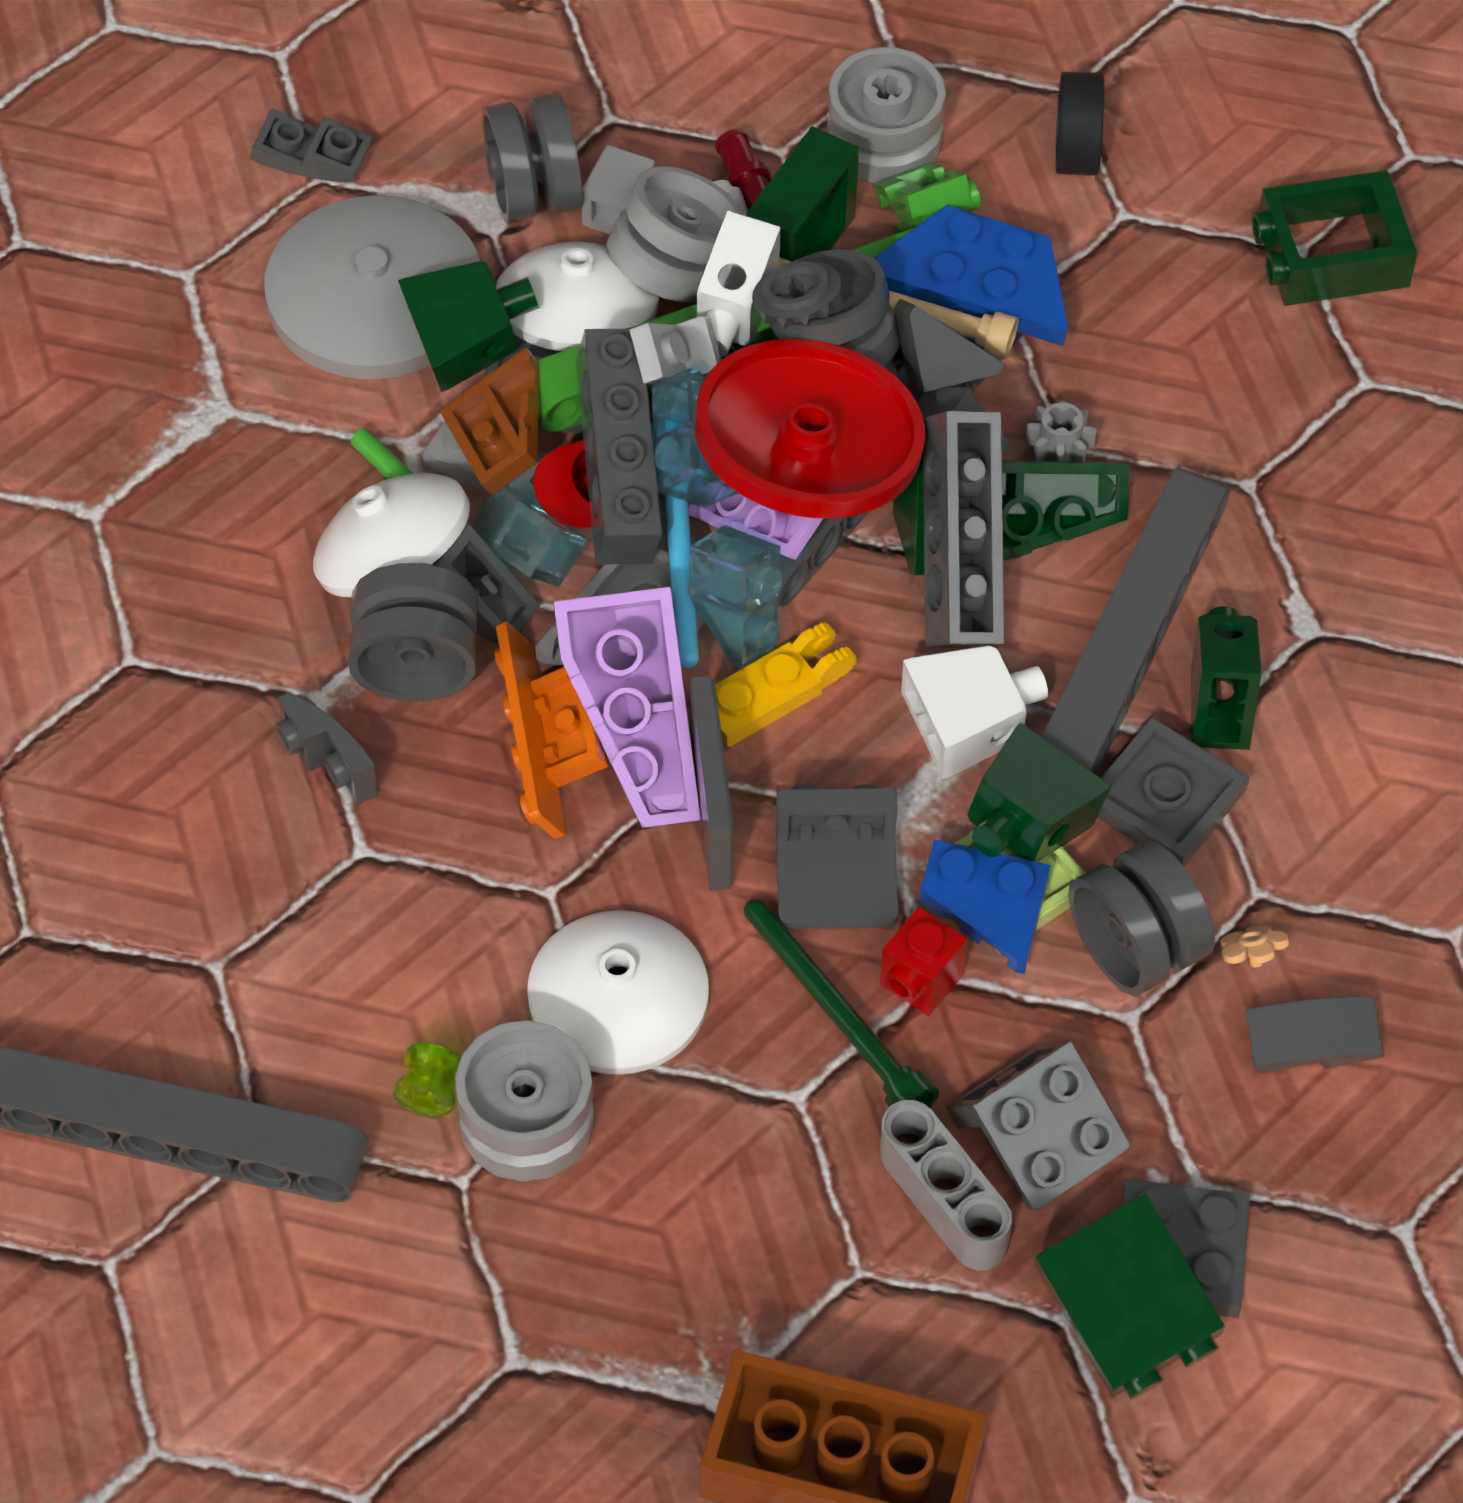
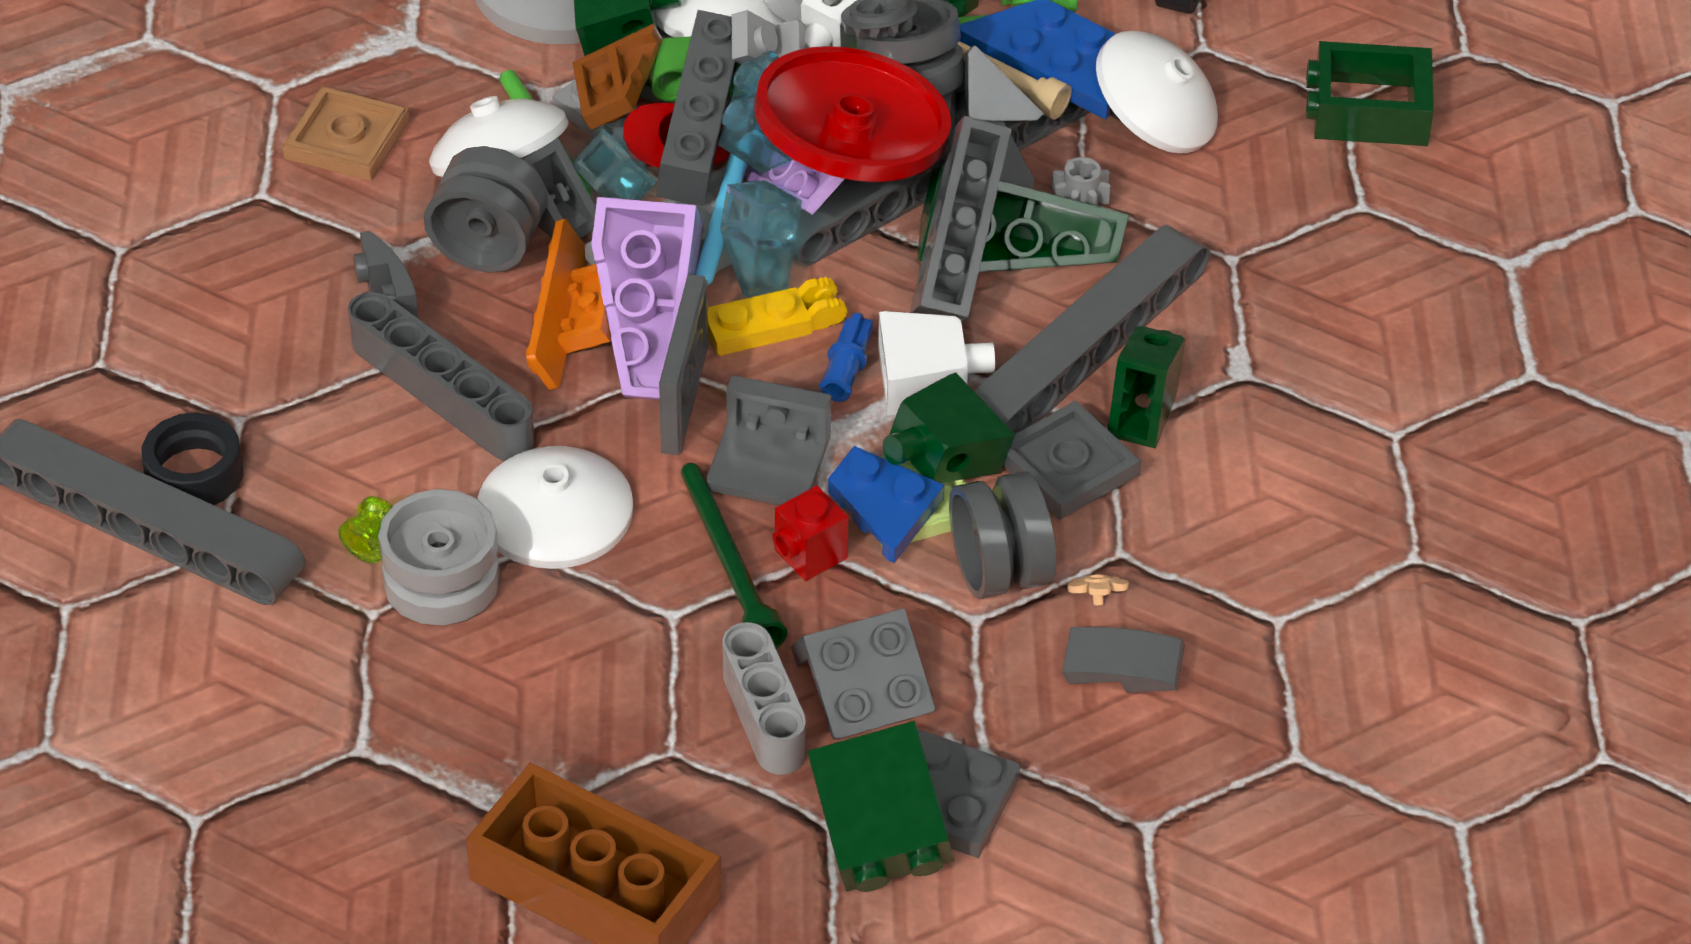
camera: 15 degrees right, 10 degrees down
none -> black tyre [141,412,243,505]
none -> medium nougat tile [282,86,410,181]
none -> dark grey beam [348,292,535,461]
none -> blue axle [819,313,874,402]
none -> white dish [1096,31,1218,153]

